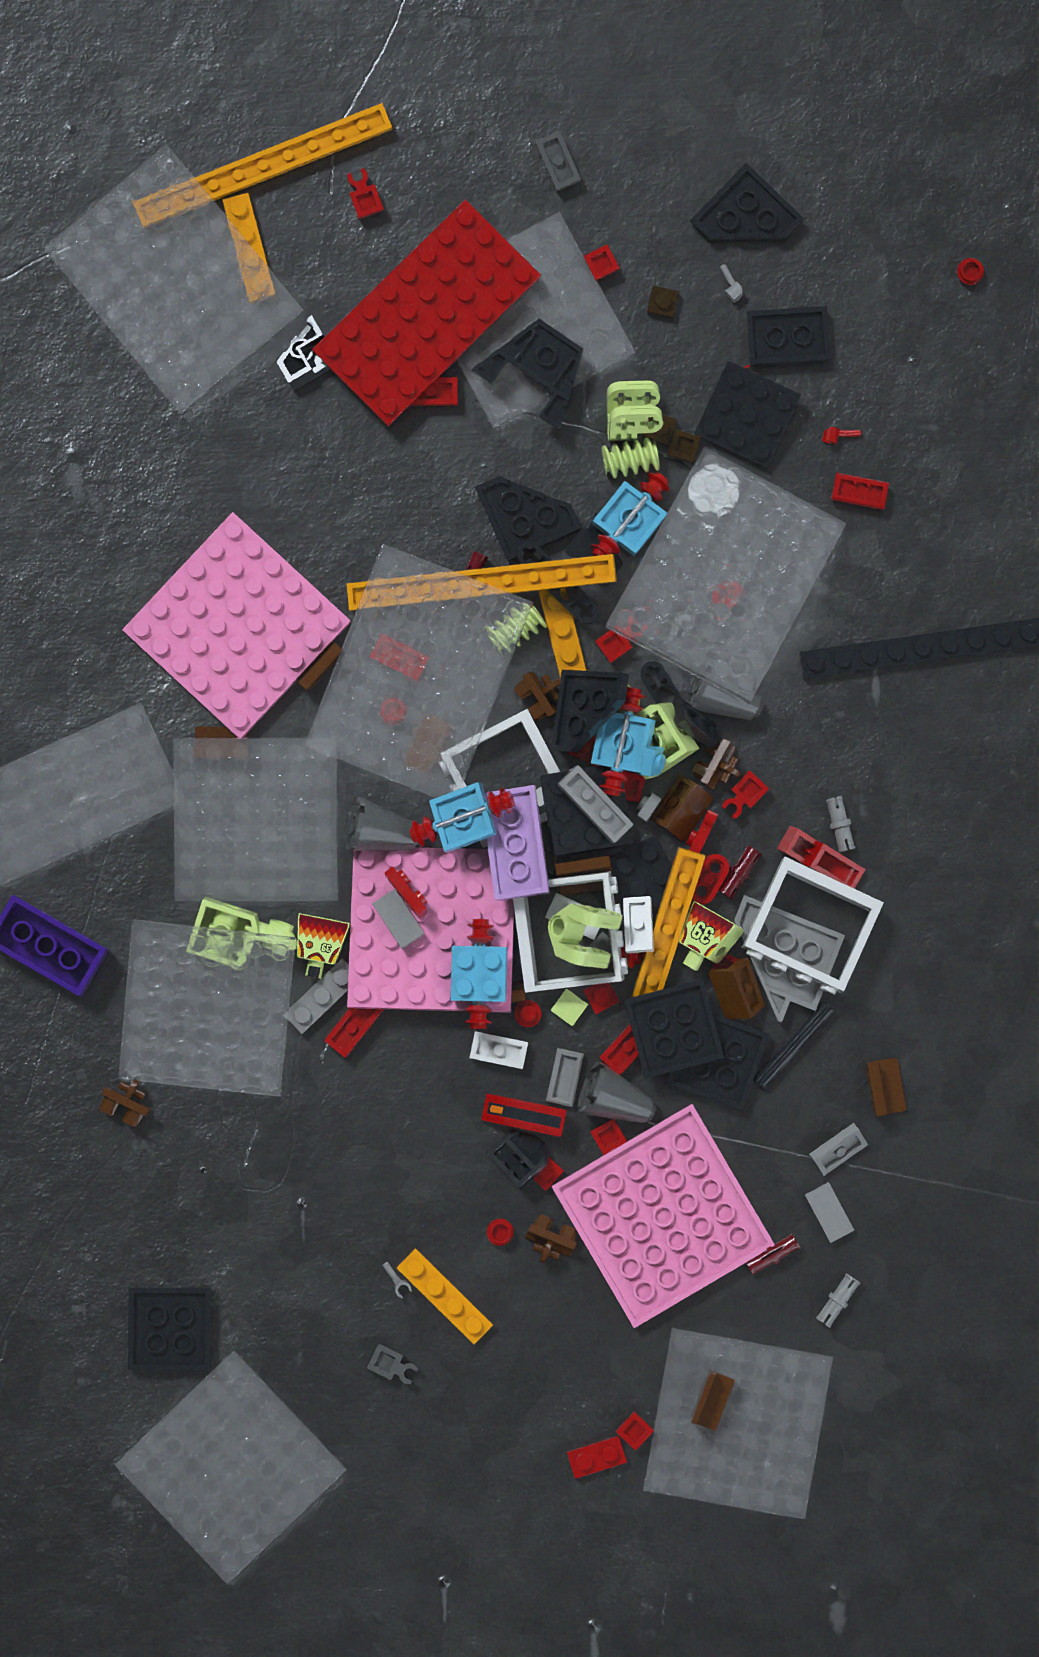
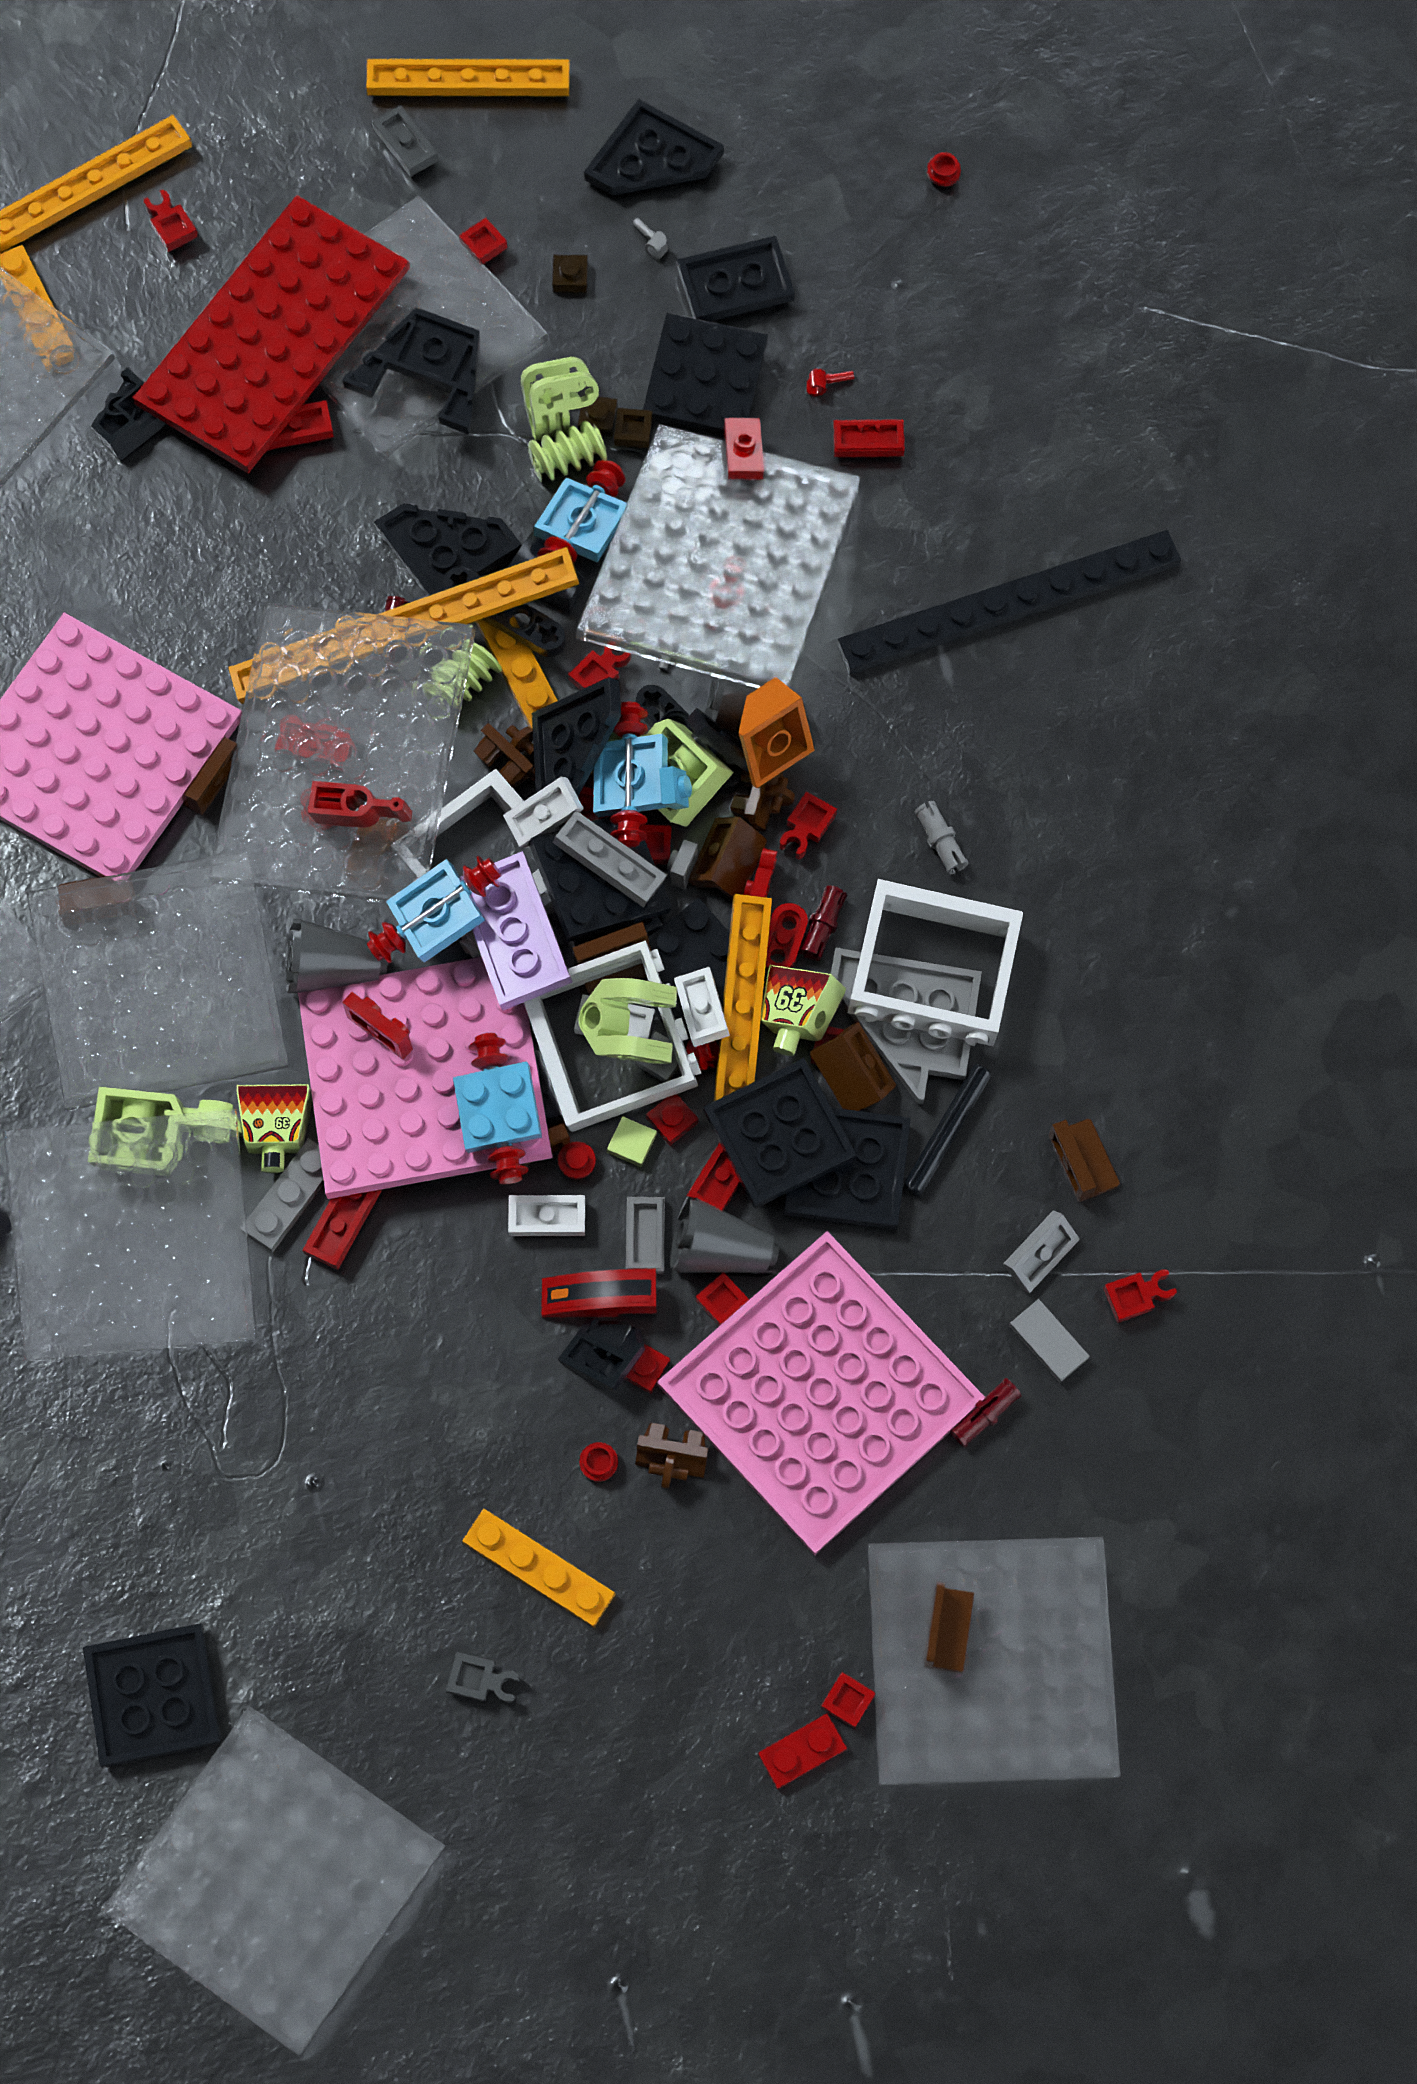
camera: 10 degrees left, 15 degrees down
reddish brown hips [100,1079,151,1127] -> none
light grey tile [372,889,425,950] -> none
light grey hand [382,1262,411,1298] -> none
red slope [777,826,866,889] -> none
light grey pin [816,1273,860,1328] -> none
none -> red piece [307,781,413,828]
none -> light orange plate [366,59,570,96]
none -> white plate [503,776,584,848]
none -> plate [724,418,764,480]
none -> orange slope [739,677,815,789]
none -> red plate [1103,1269,1177,1323]

